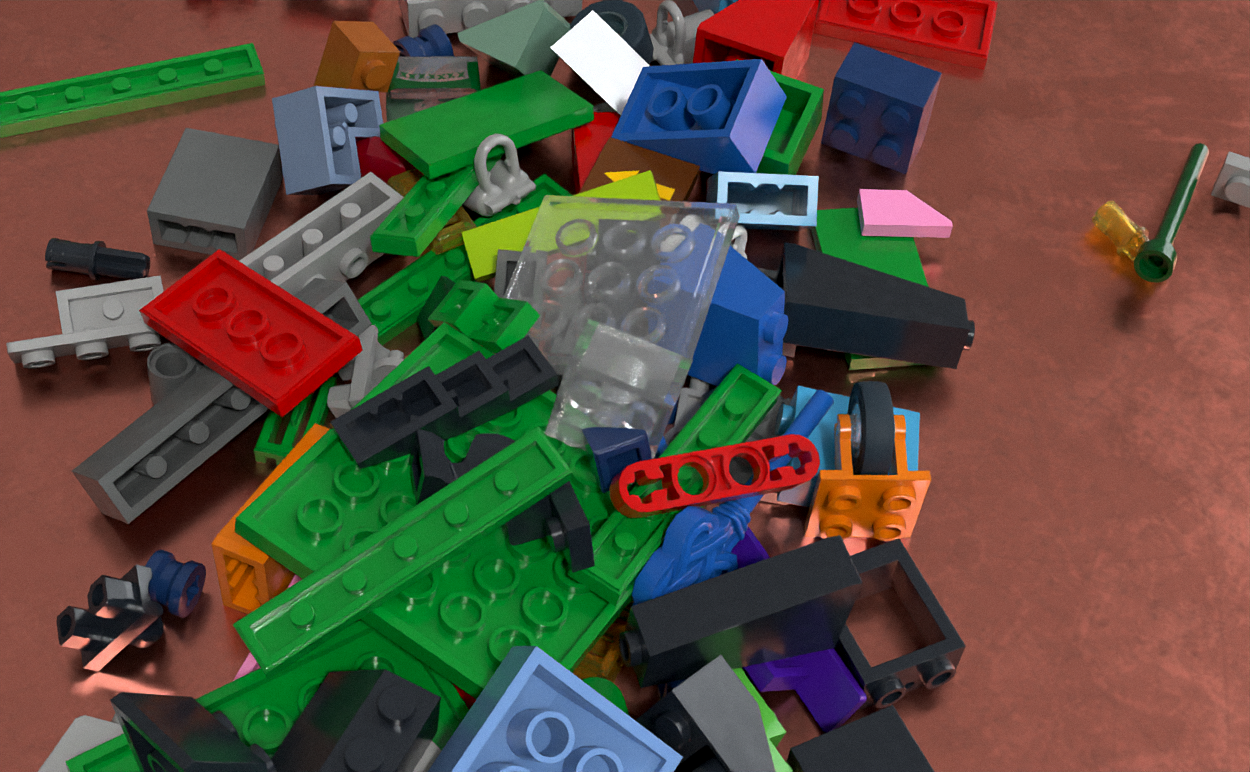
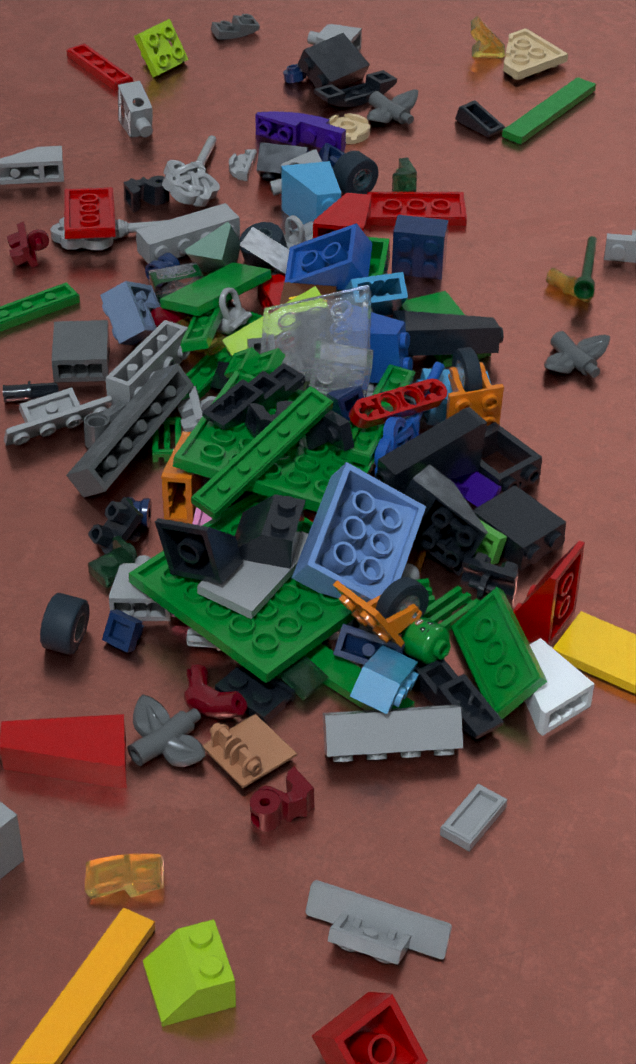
camera: 10 degrees left, 10 degrees down
red tile [139,249,363,417] -> none
dark orange arch [313,21,400,93] -> none
bright pink tile [857,189,953,238] -> none
none -> clear green bracket [88,535,137,589]
none -> dark grey plant [544,331,610,378]

